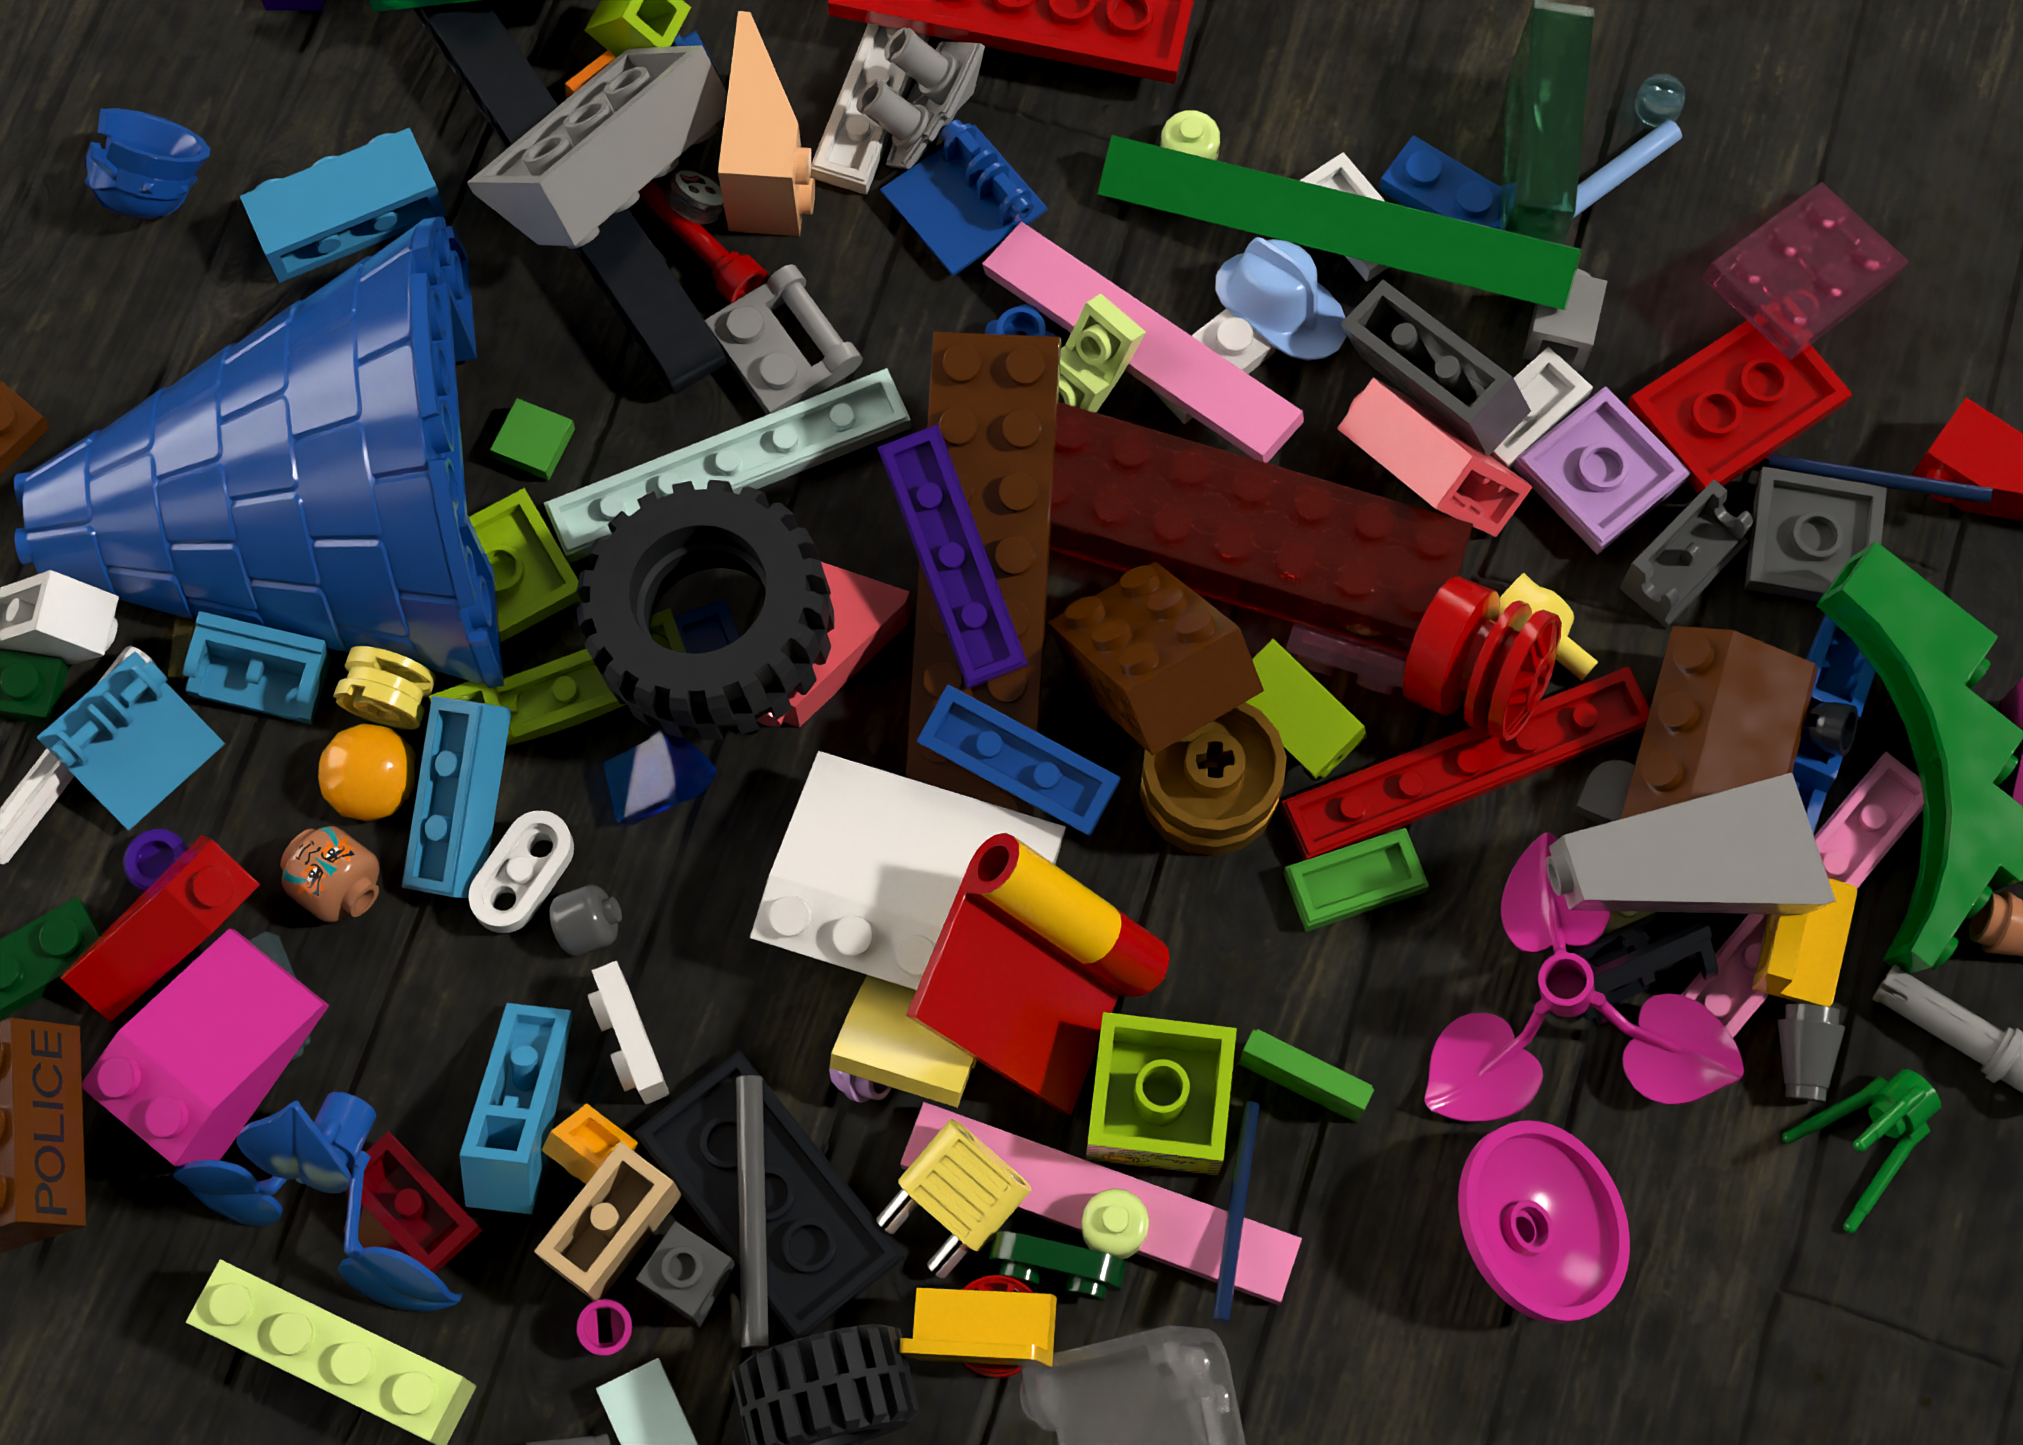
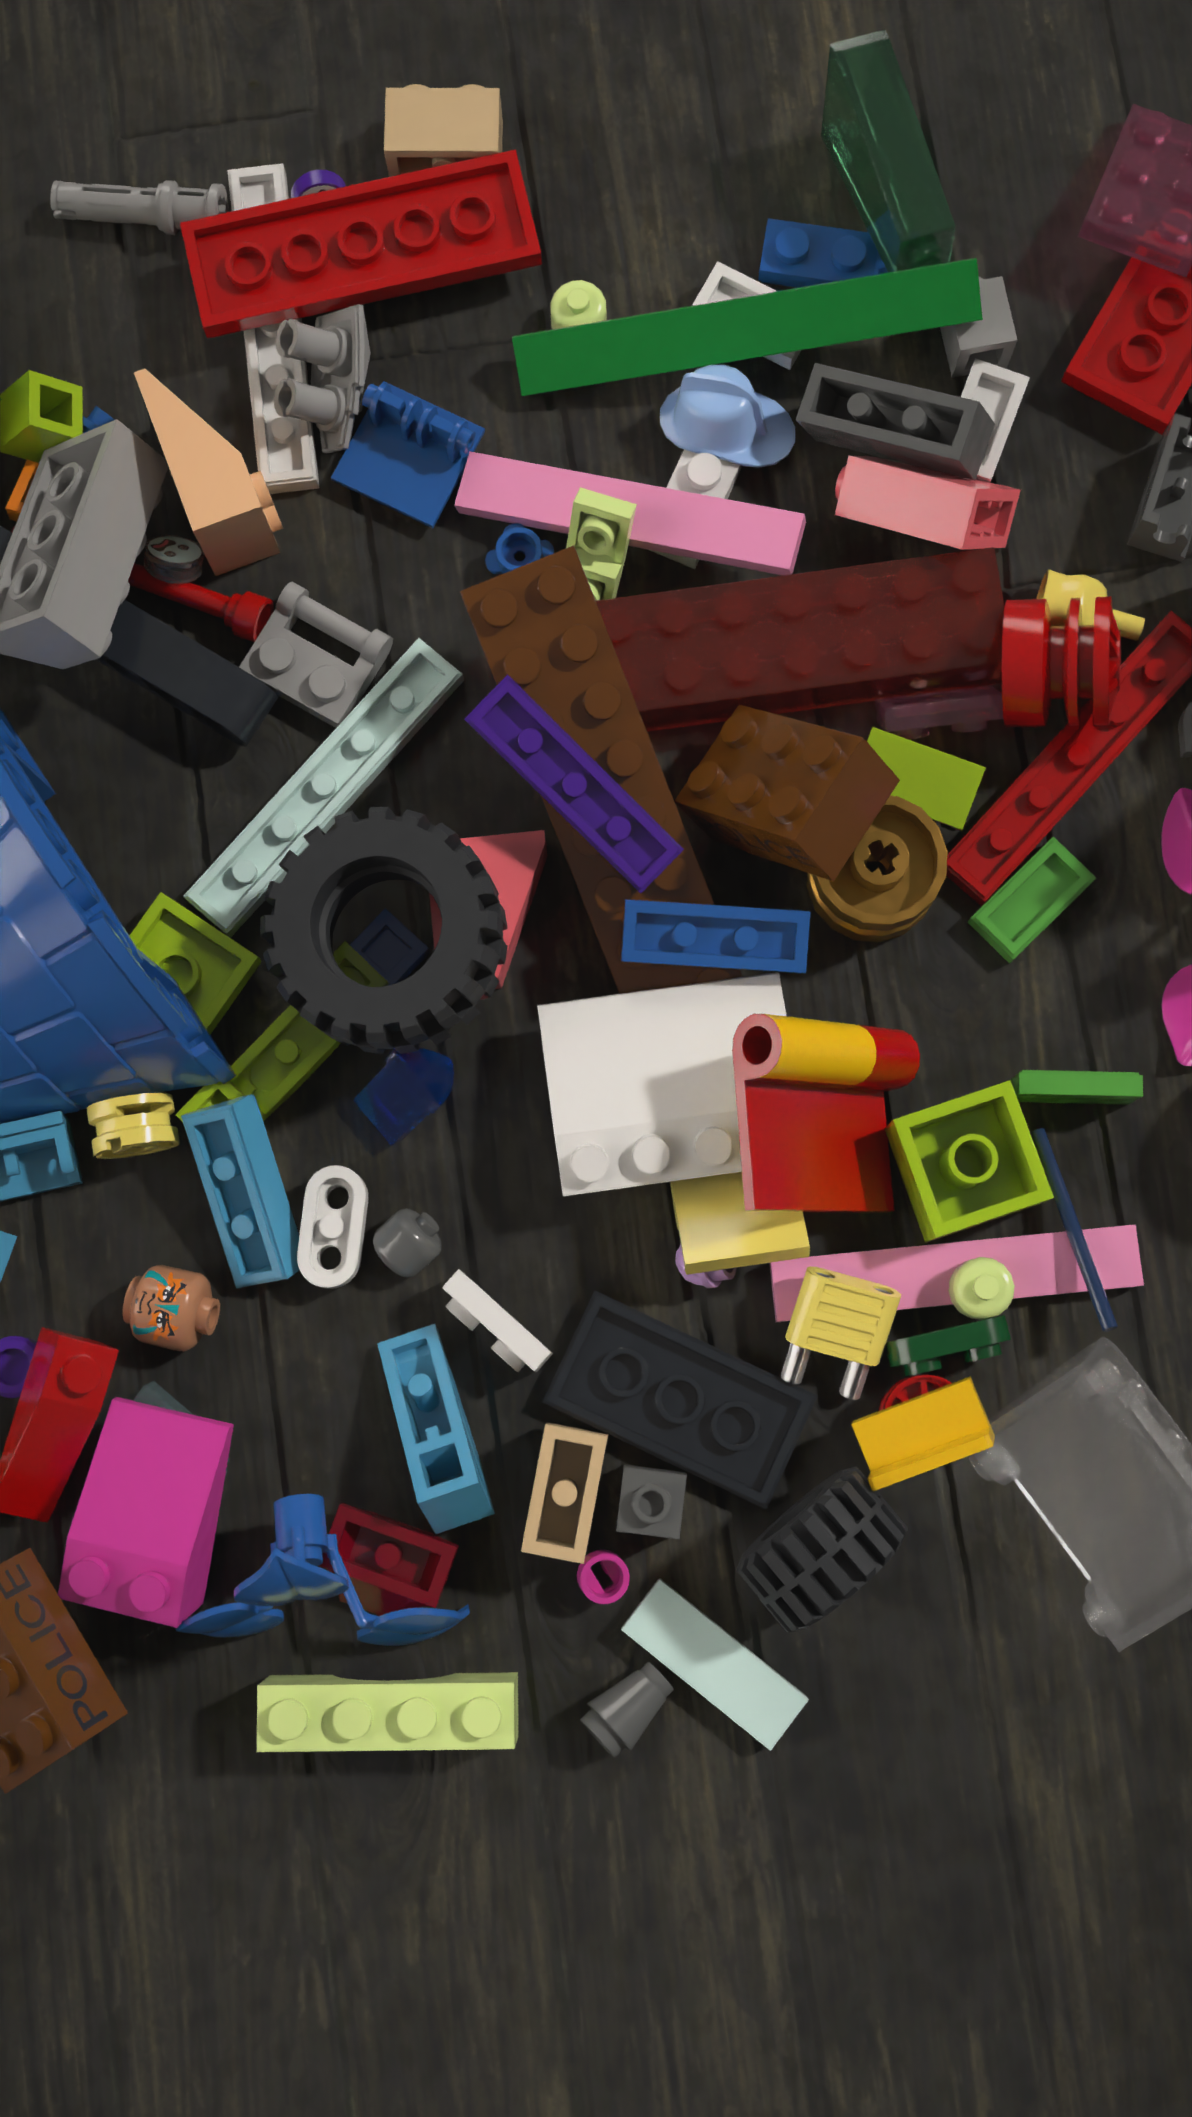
camera: 20 degrees left, 10 degrees up
light orange hair [318,724,417,822] -> none
bright green tile [490,398,575,481] -> none
light orange plate [541,1104,638,1184] -> none
dark grey bar [736,1075,769,1349] -> none
lavender plate [1513,386,1691,555] -> none
light blue bar [1534,120,1682,238] -> none
clear light blue hinge [1635,73,1685,127] -> none

